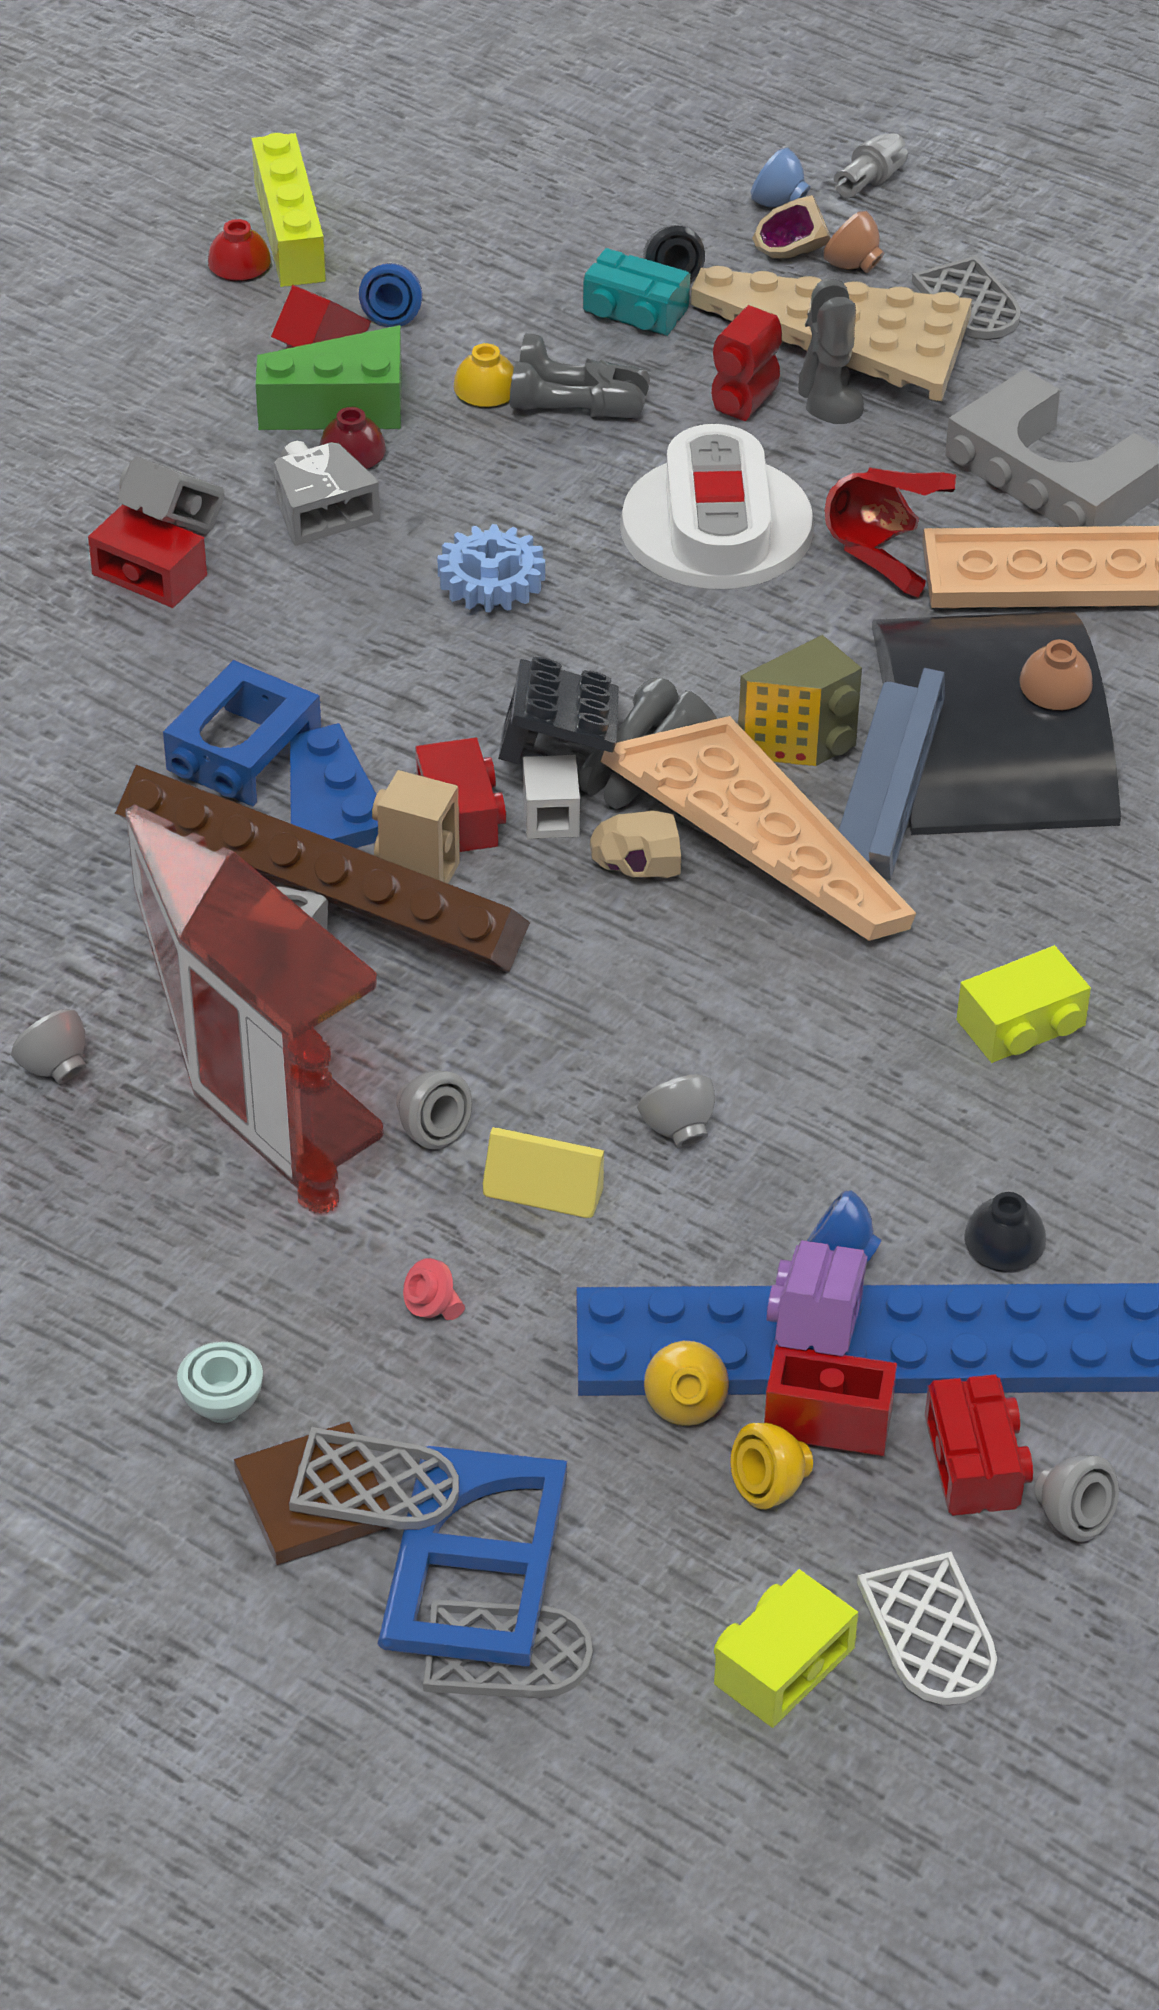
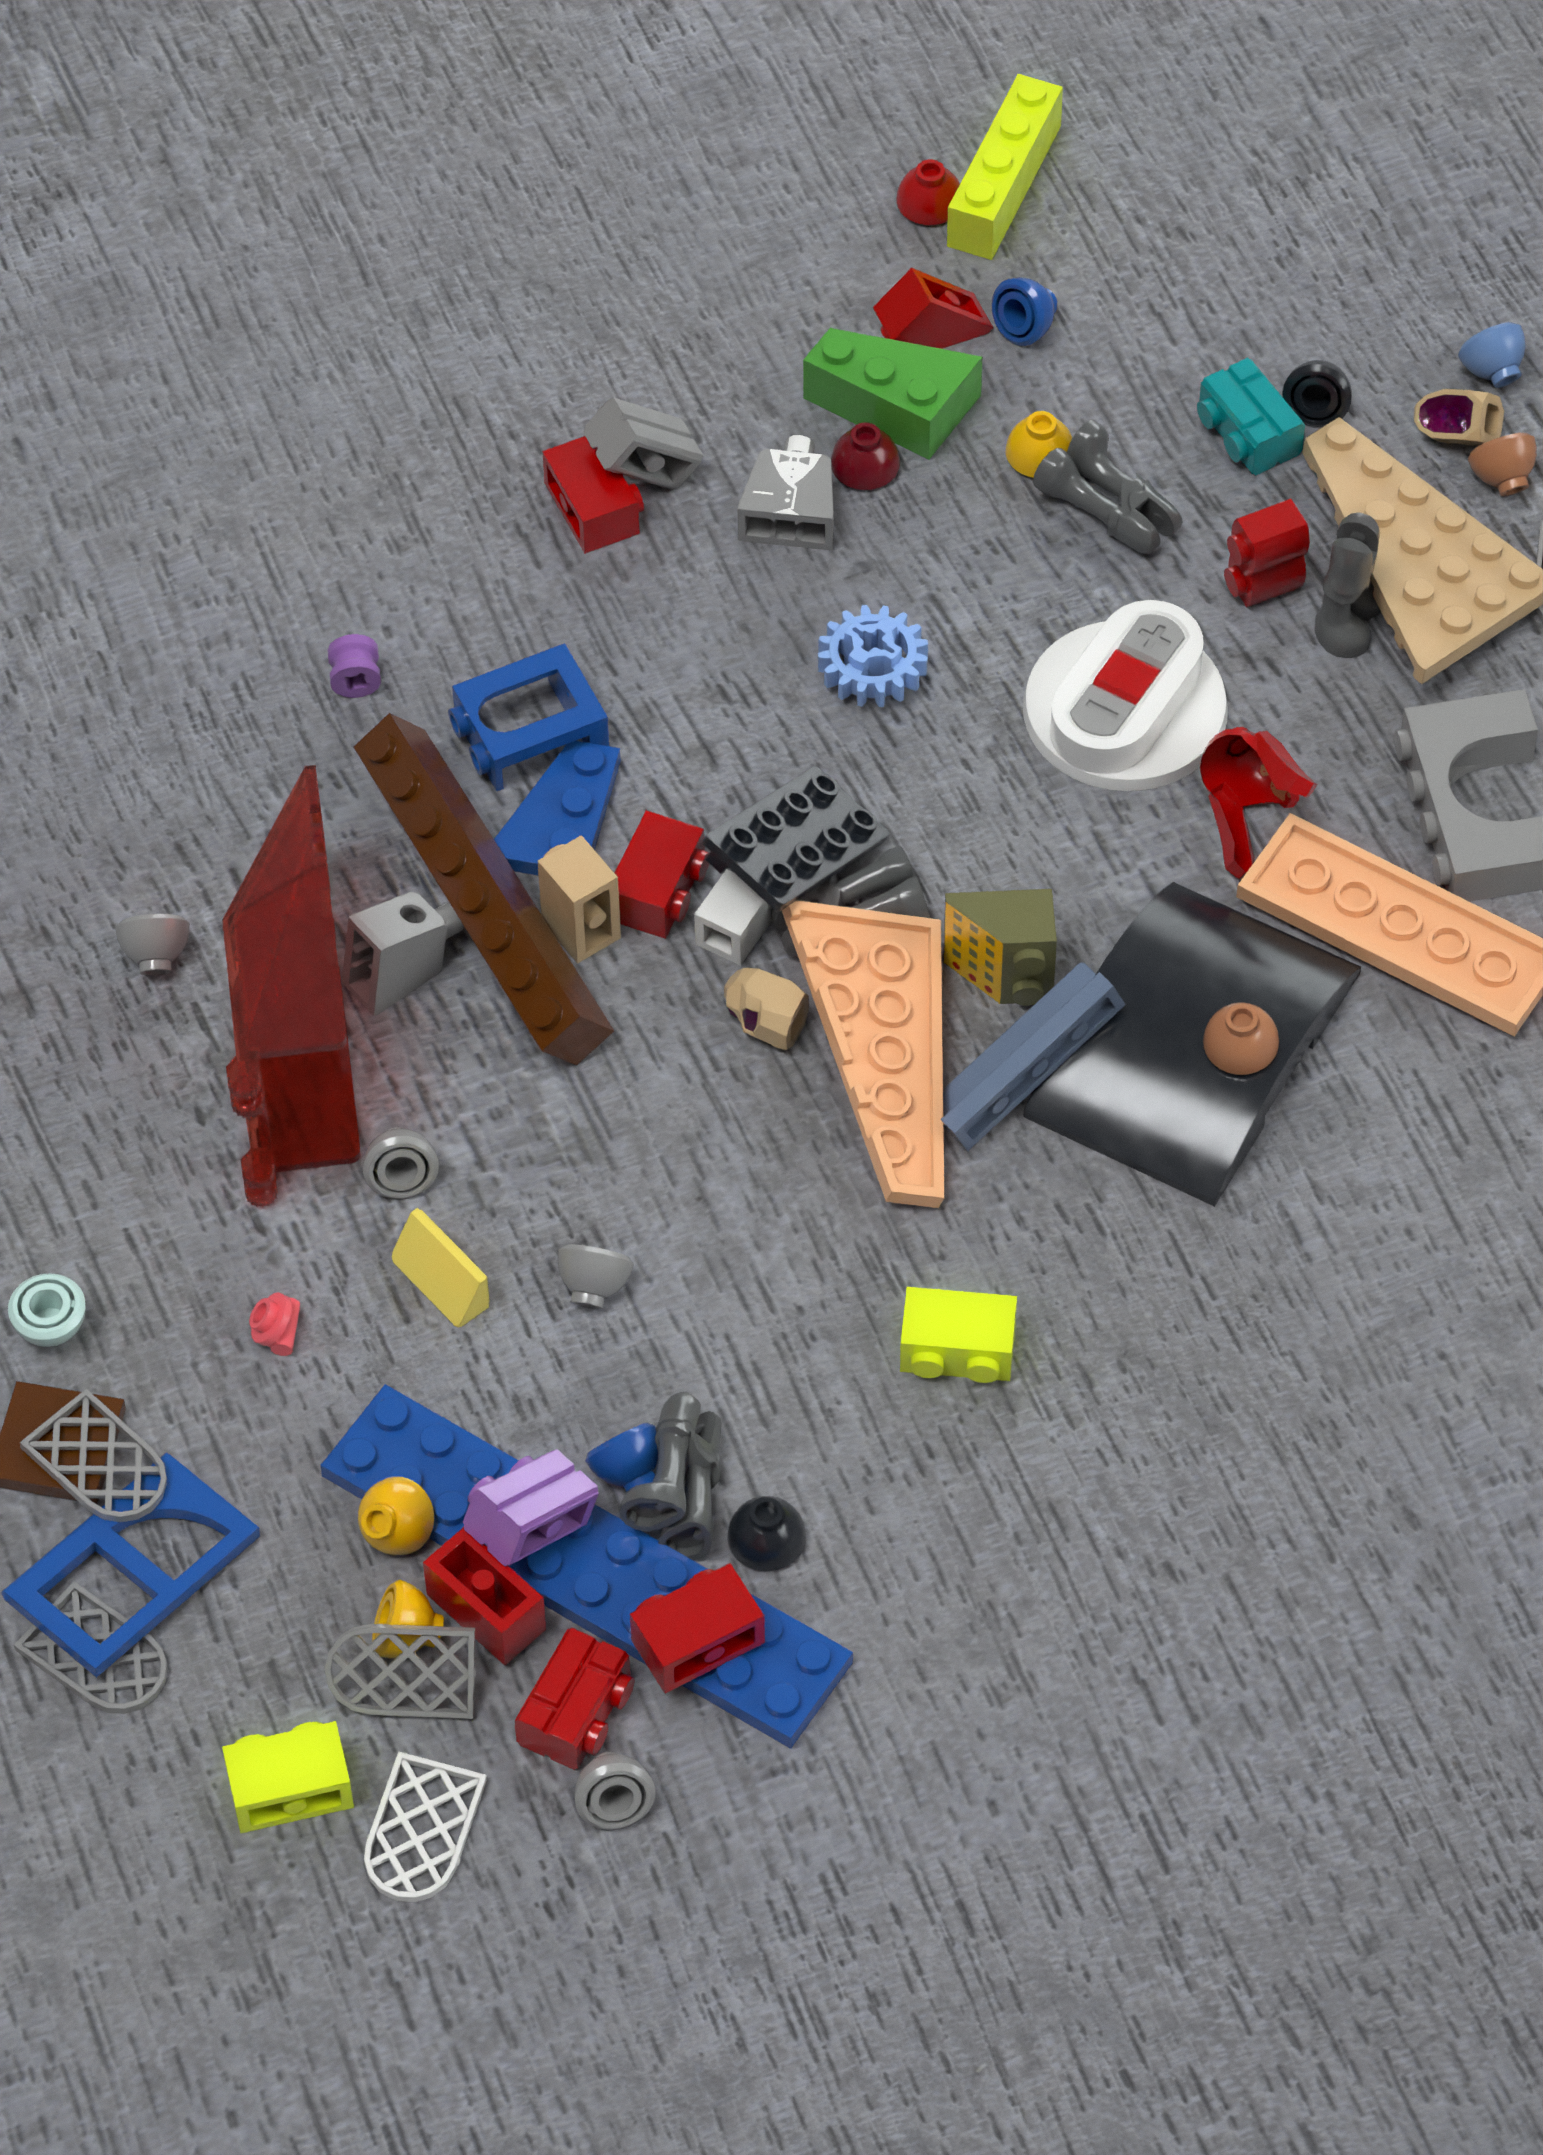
camera: 35 degrees right, 10 degrees up
none -> light grey window [324,1624,476,1719]
none -> medium lavender wheel [327,634,381,698]
none -> dark grey piece [619,1392,722,1561]
none -> red brick [630,1563,765,1694]

